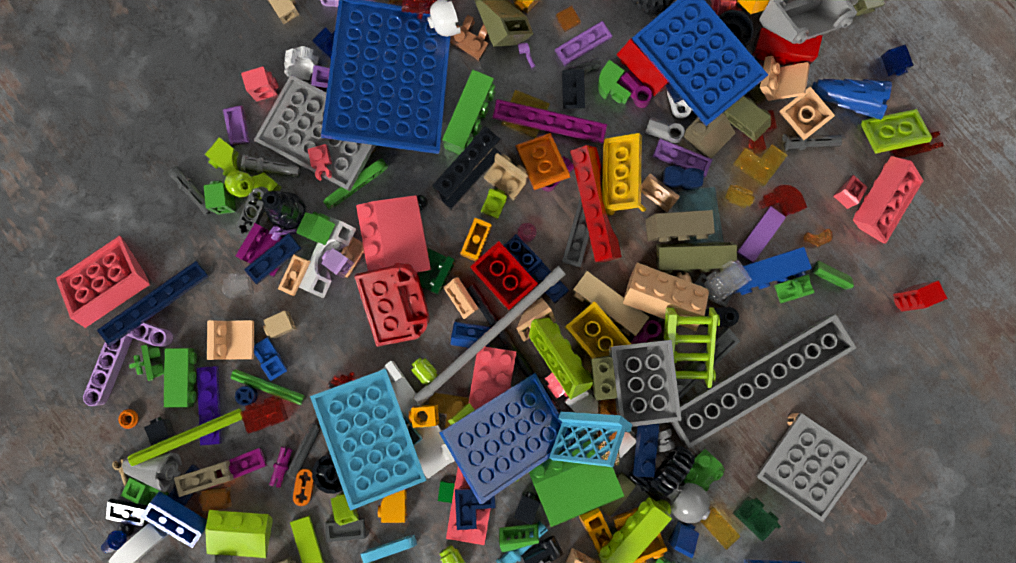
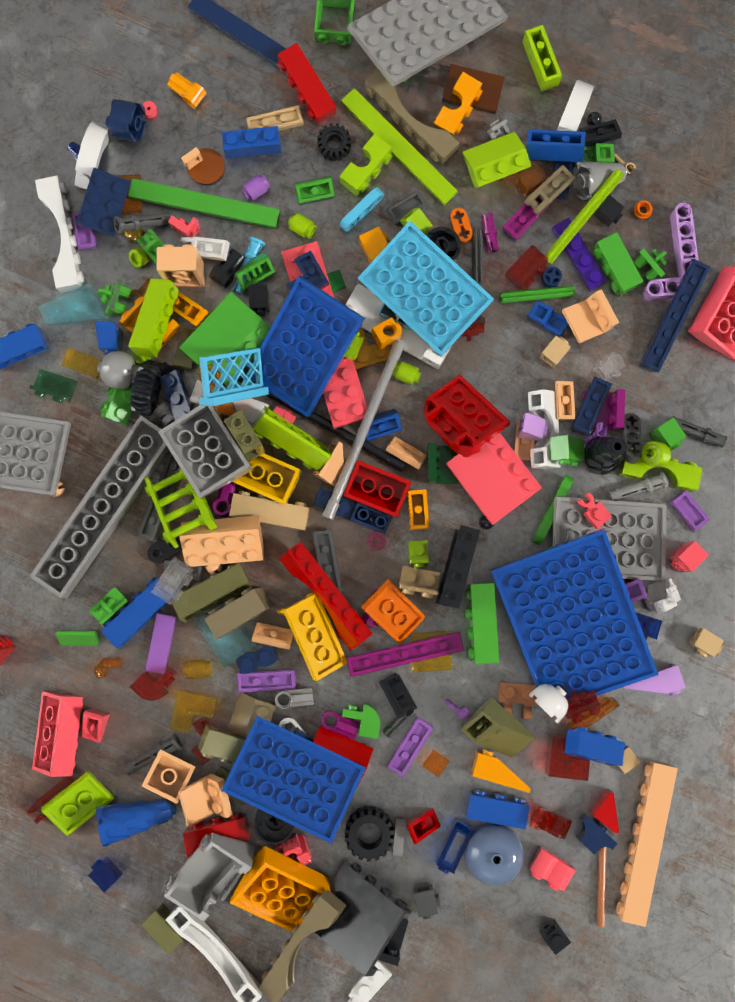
camera: 155 degrees right, 0 degrees up
clear blue cone [101,531,127,554] -> none

